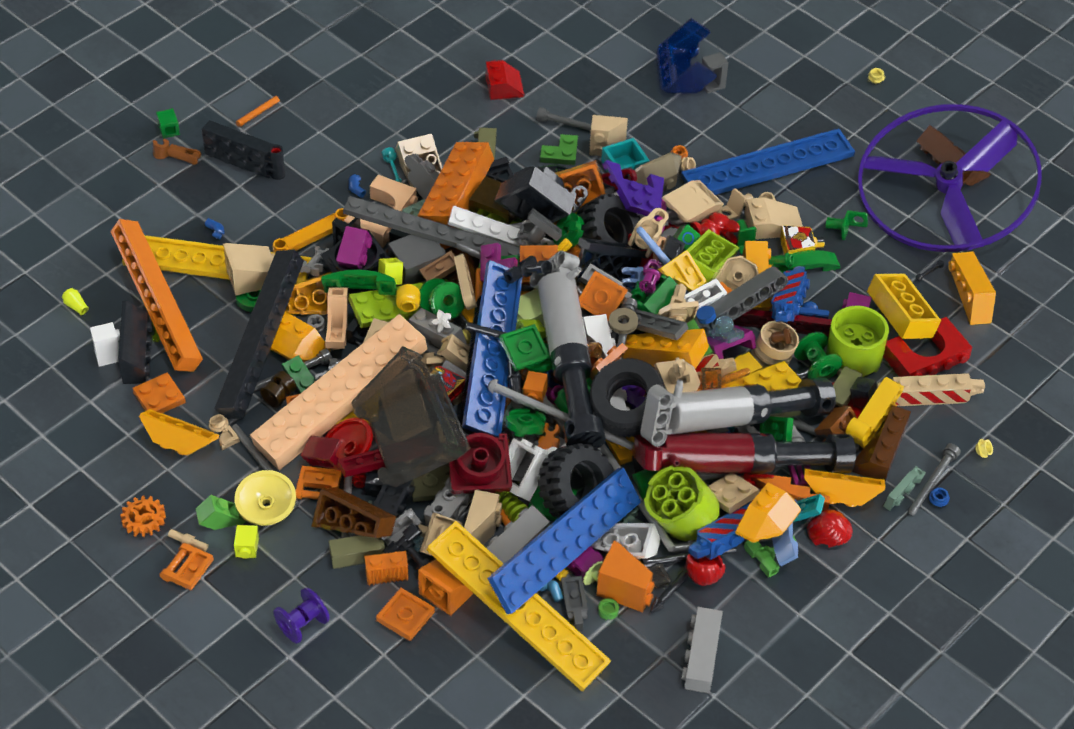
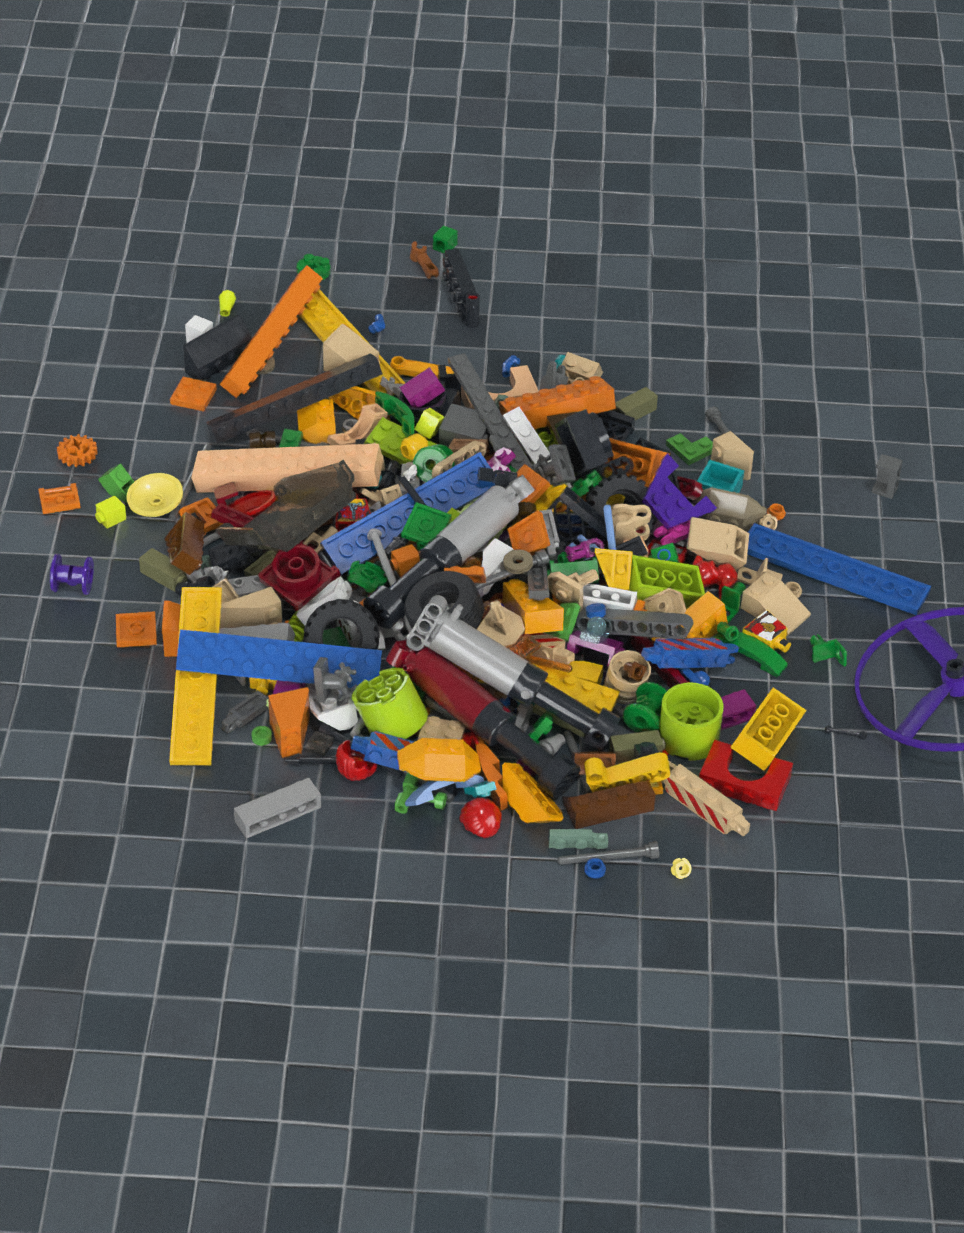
camera: 50 degrees right, 5 degrees down
light orange wedge [139,409,219,455] -> none
tan bar [168,529,208,552] -> none
tan plate [209,414,229,432] -> none
tan tile [219,425,240,450] -> none
orange bar [236,96,280,127] -> none
orange brick [364,551,408,586] -> none
red slope [486,60,524,100] -> none
dark azure arm [540,580,564,602] -> none
clear blue windscreen [657,18,717,93] -> none
light orange wedge [949,252,996,325] -> none
none -> green plate [296,254,331,280]
none -> dark grey piece [313,657,357,703]

